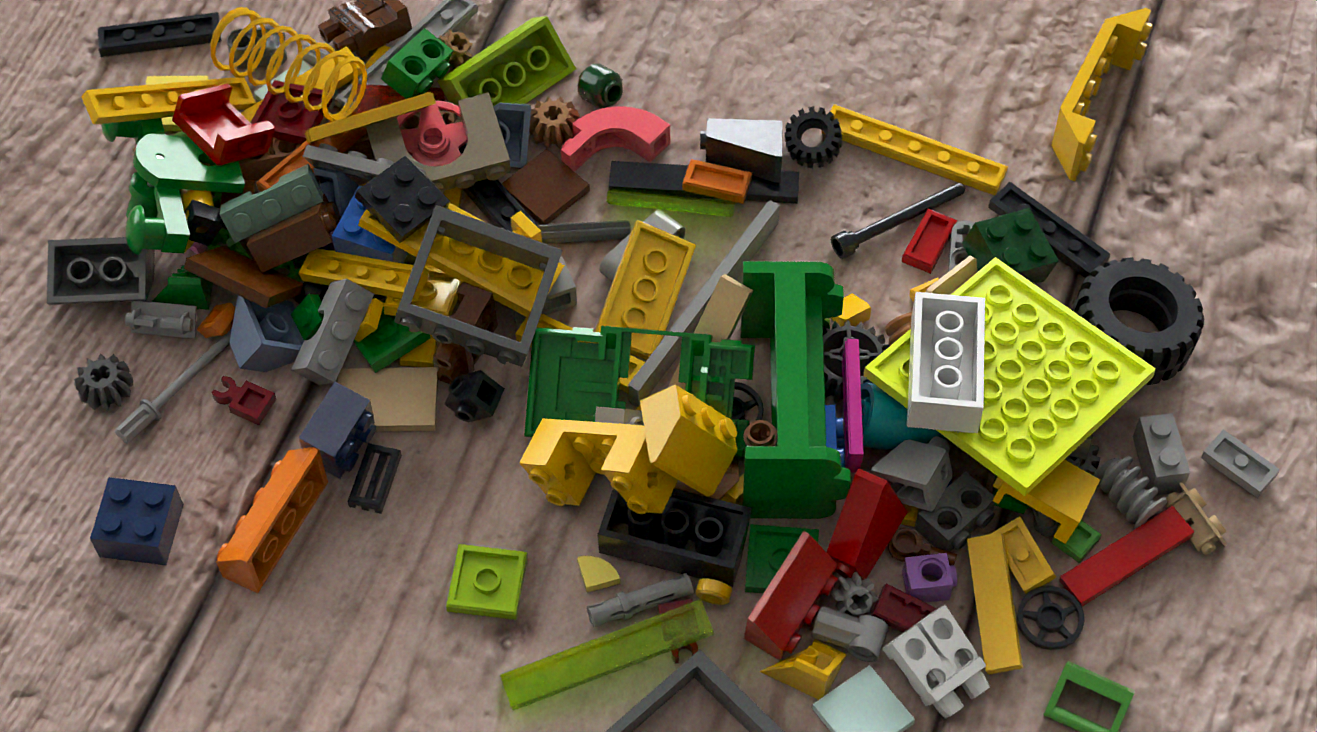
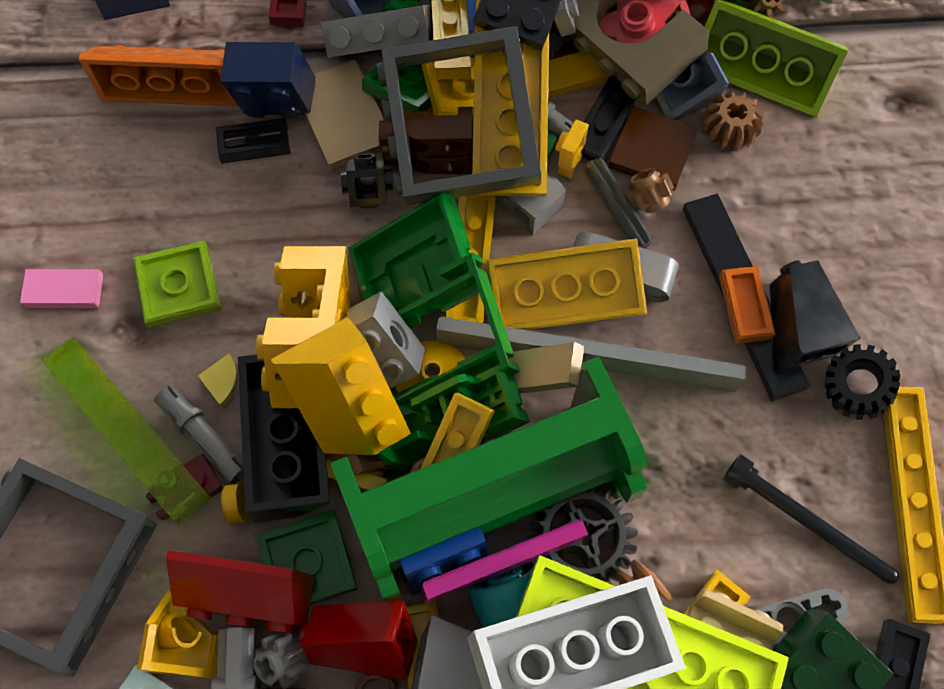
camera: 65 degrees right, 10 degrees up
coral arch [561,106,670,172] -> none
dark green head [577,63,623,109] -> none
clear neon green tile [606,190,736,217] -> none
yellow slope [831,293,872,327] -> none
red tile [901,209,957,274] -> none
none -> bright pink tile [20,269,103,308]
none -> yellow plate [420,393,495,469]
none -> medium nougat gear [626,168,674,213]

